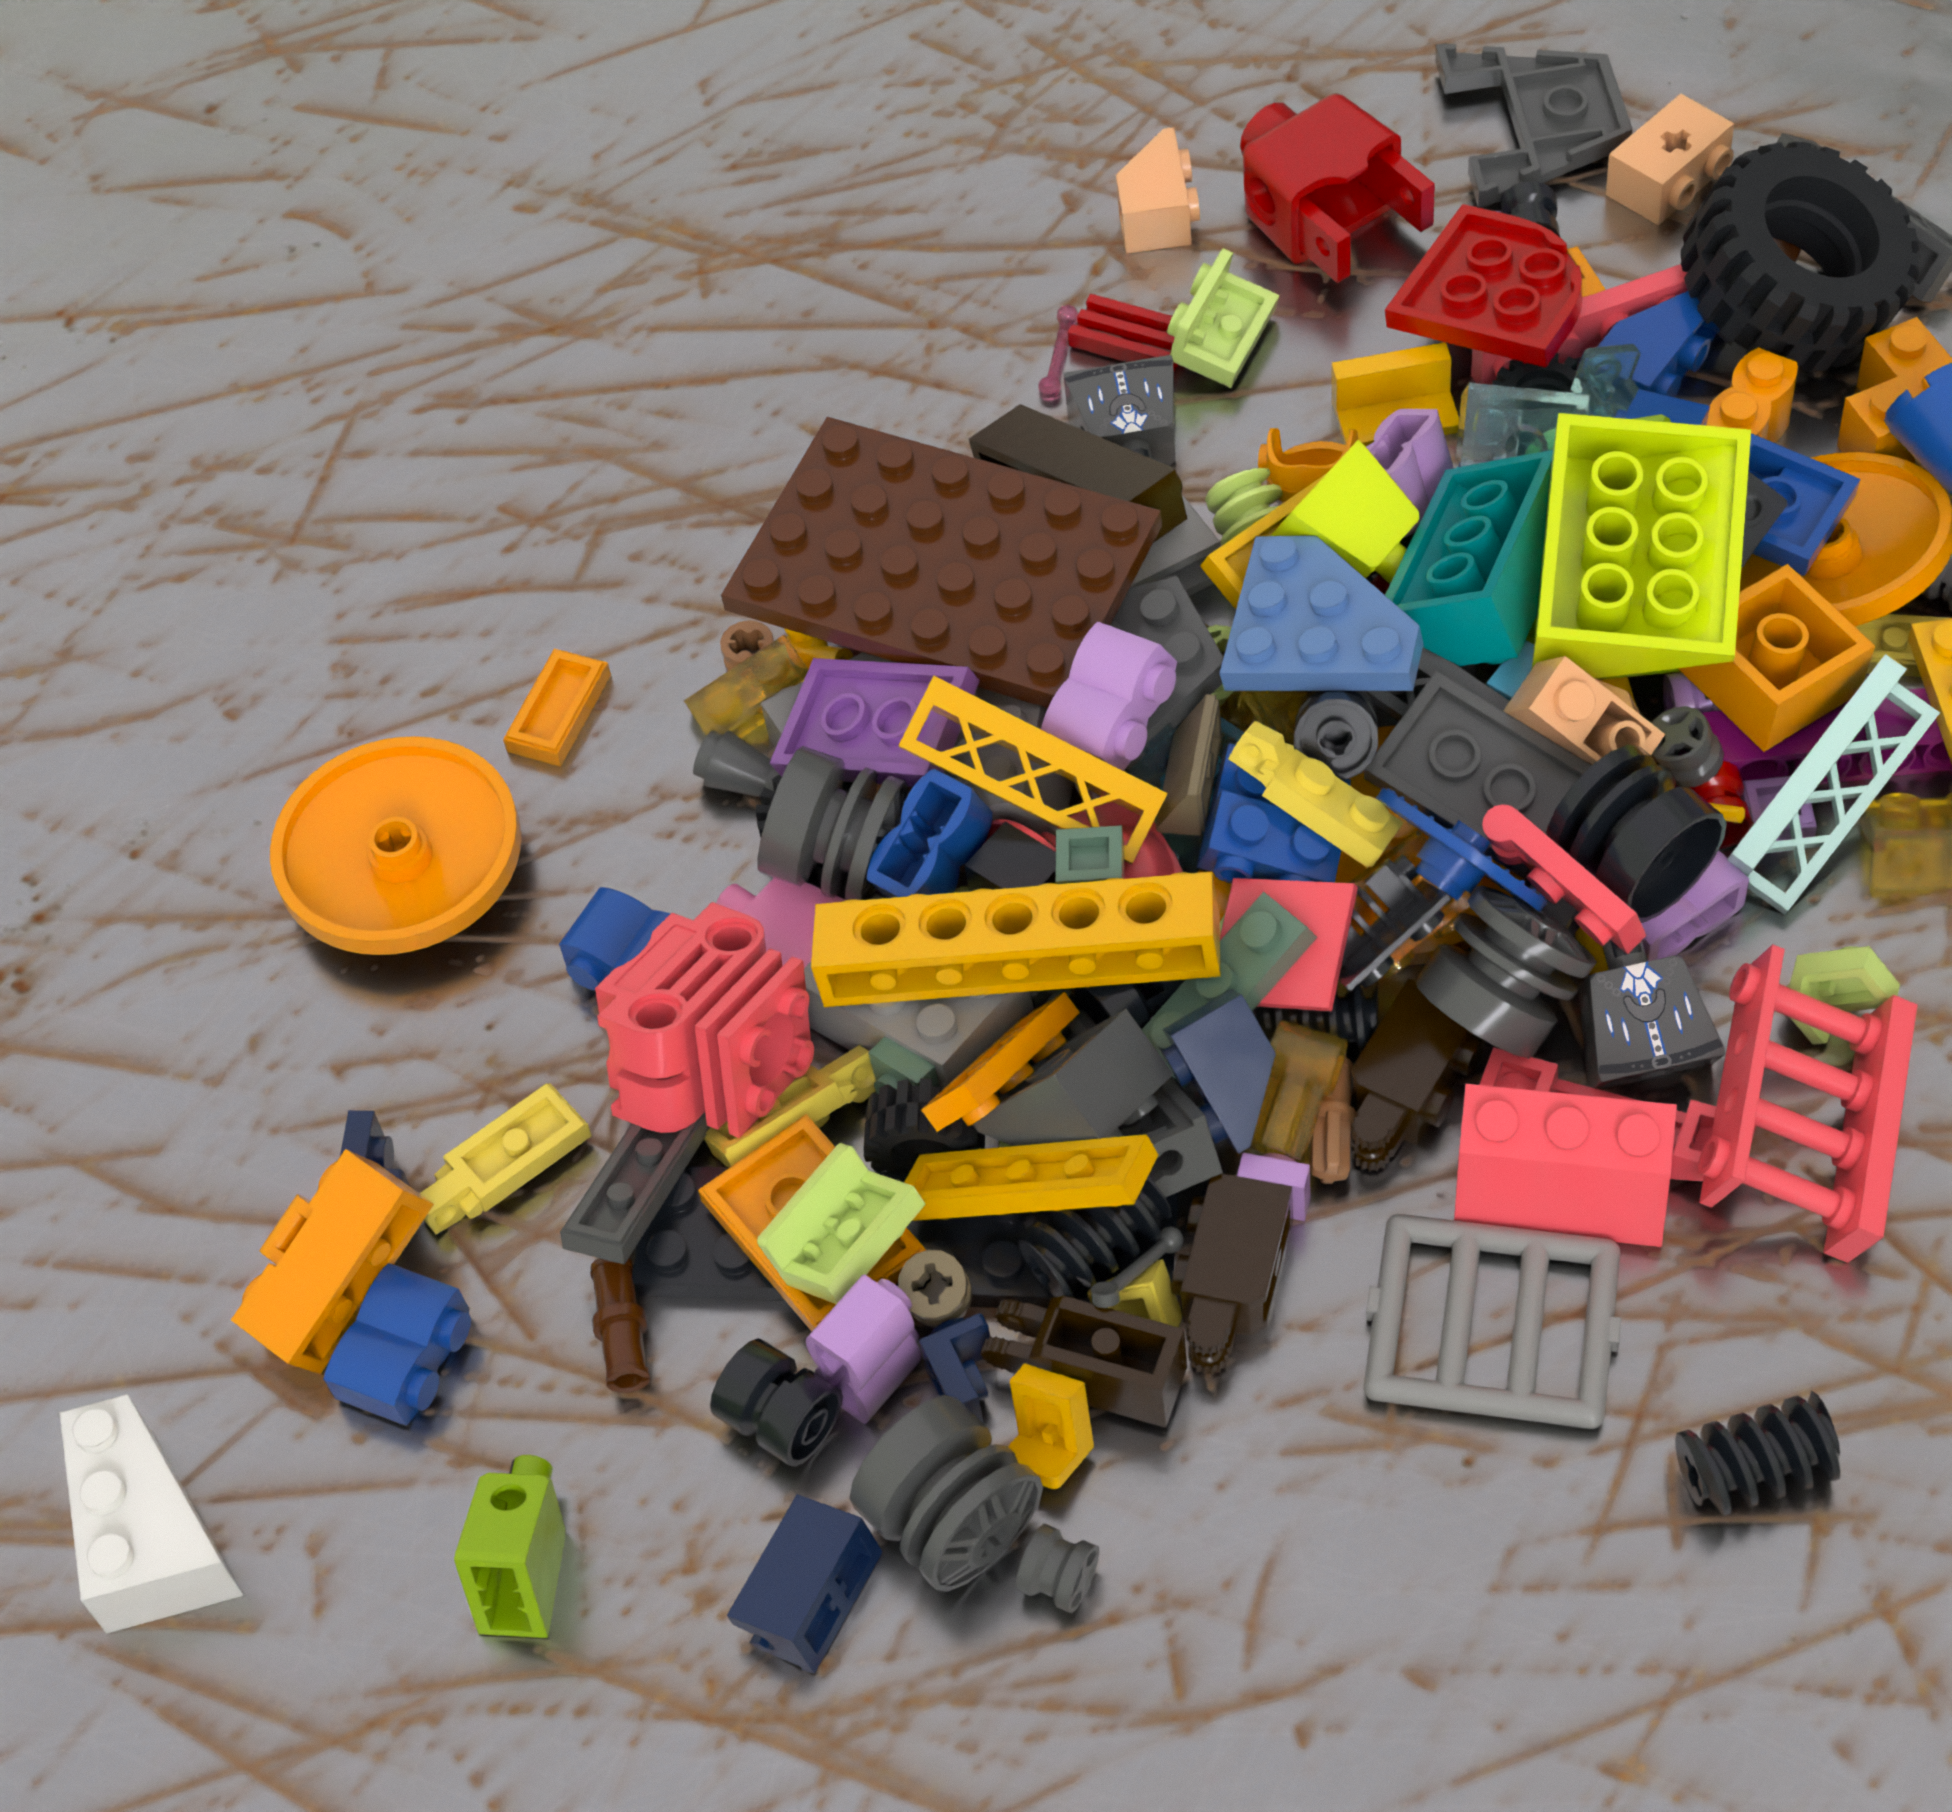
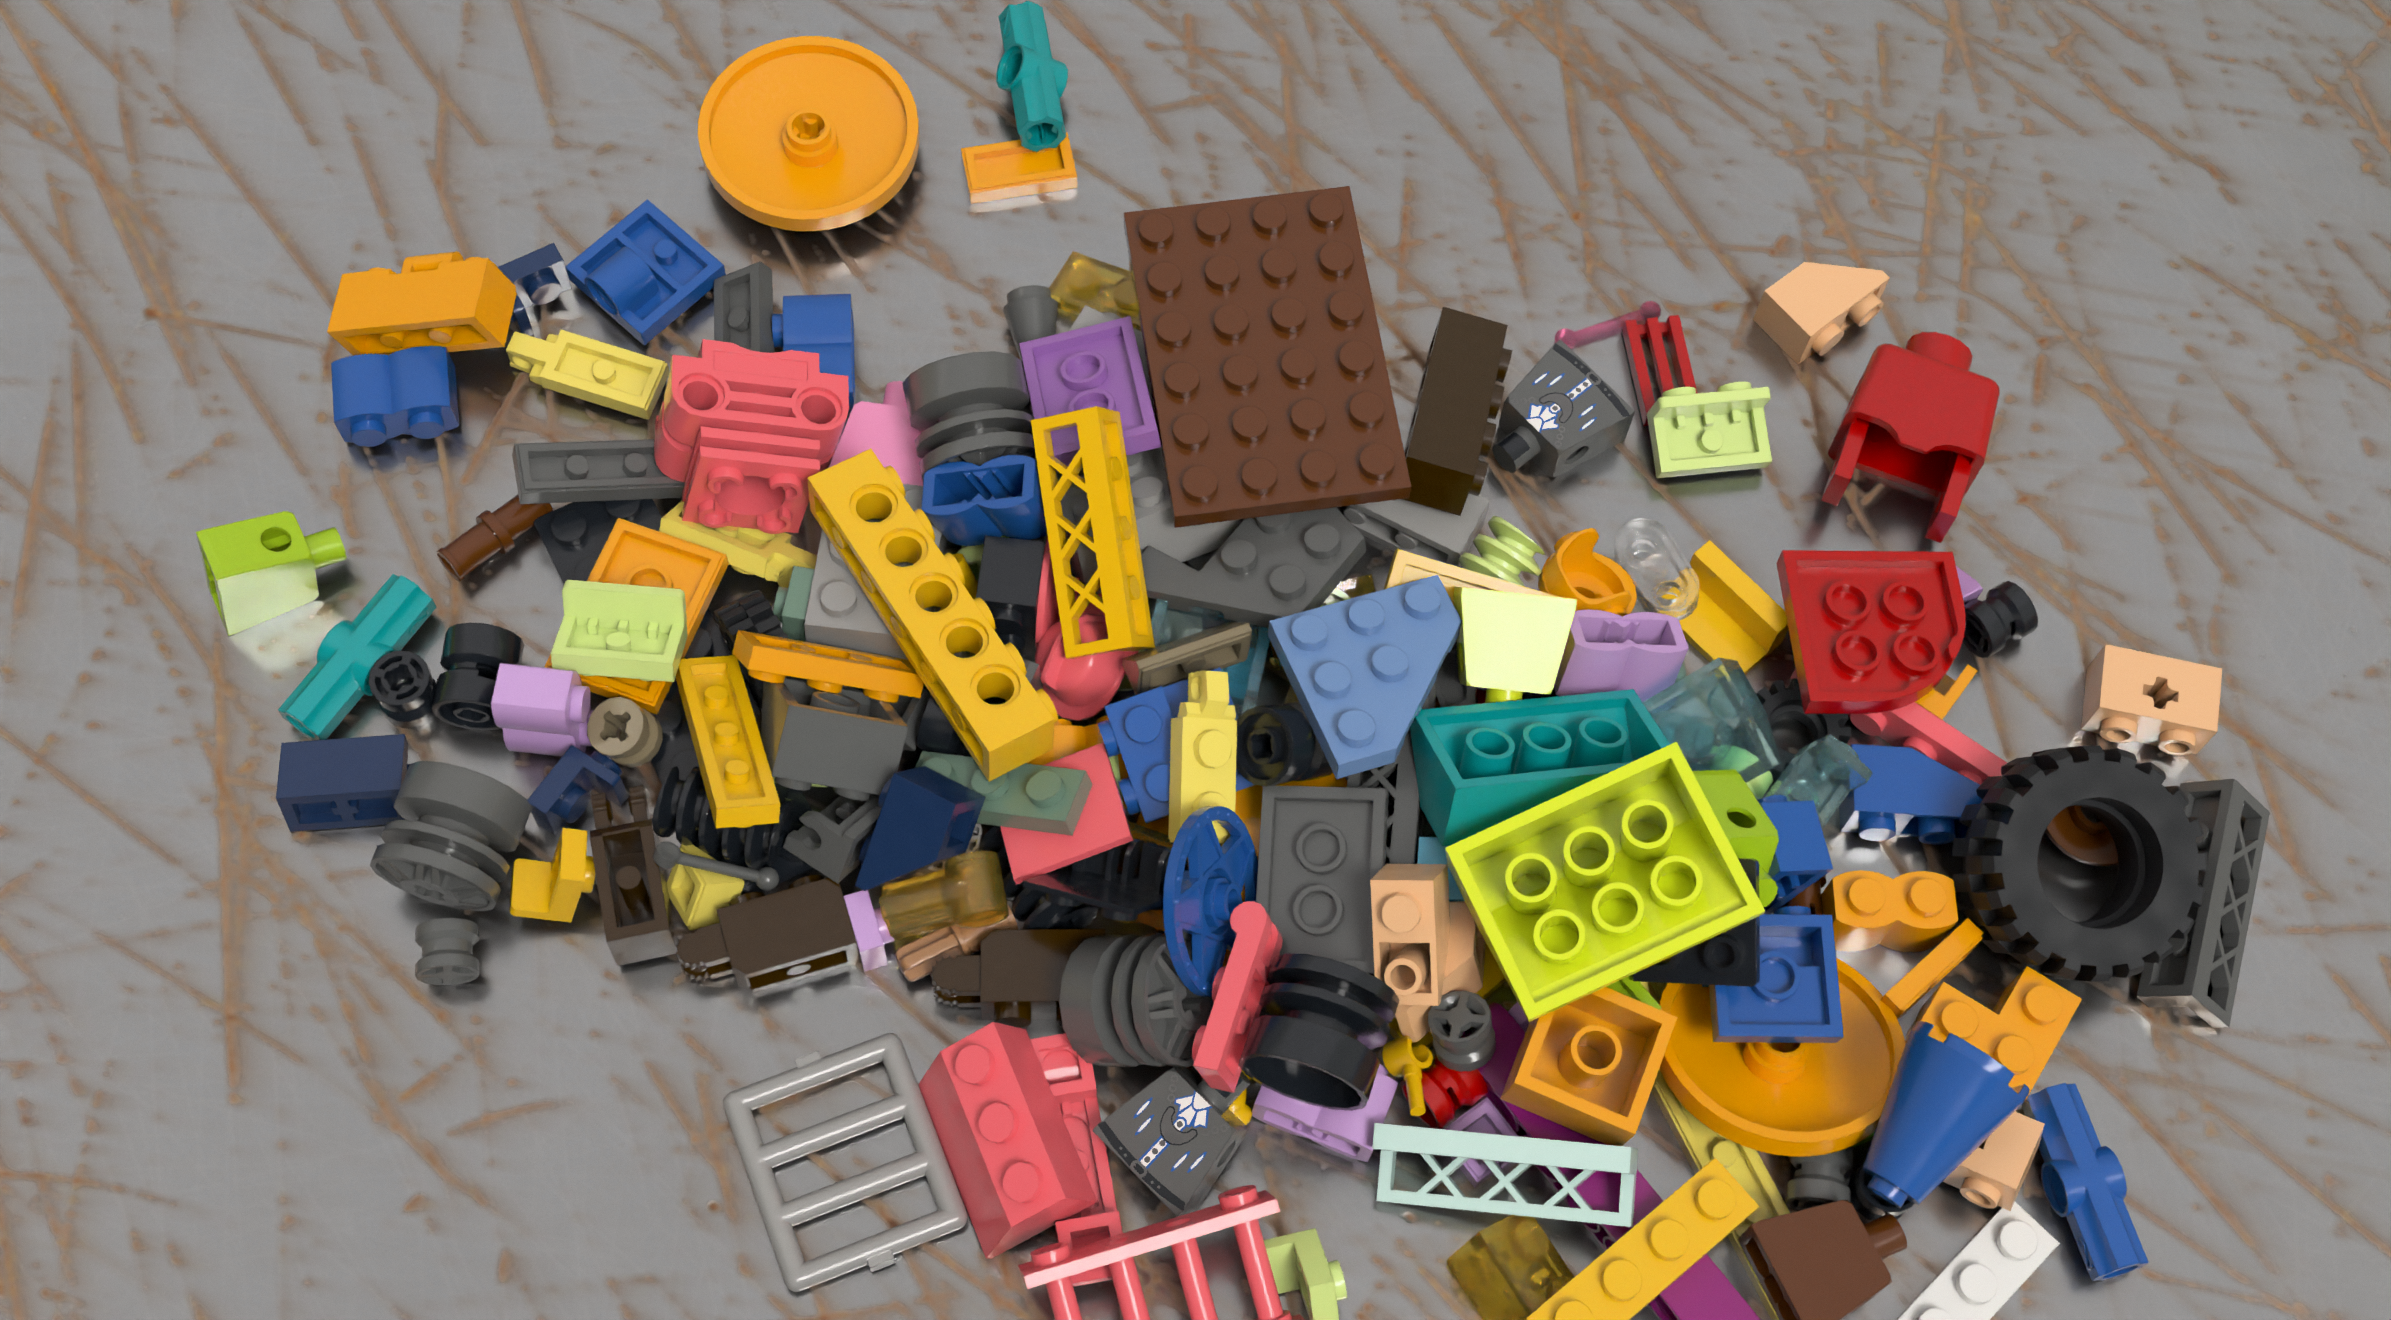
camera: 45 degrees right, 10 degrees up
white wedge [60,1394,244,1634] -> none
lavender brick [1041,622,1177,771] -> none
sand green tile [1056,825,1124,884] -> none
dark grey wing [1435,43,1633,208] -> none
none -> teal piece [278,574,437,741]
none -> black wheel [369,651,436,729]
none -> blue plate [565,199,726,346]
none -> dark grey hinge [714,261,774,353]
none -> teal piece [996,1,1068,152]
none -> clear plate [1614,518,1699,620]
none -> light orange tile [1880,918,1983,1020]

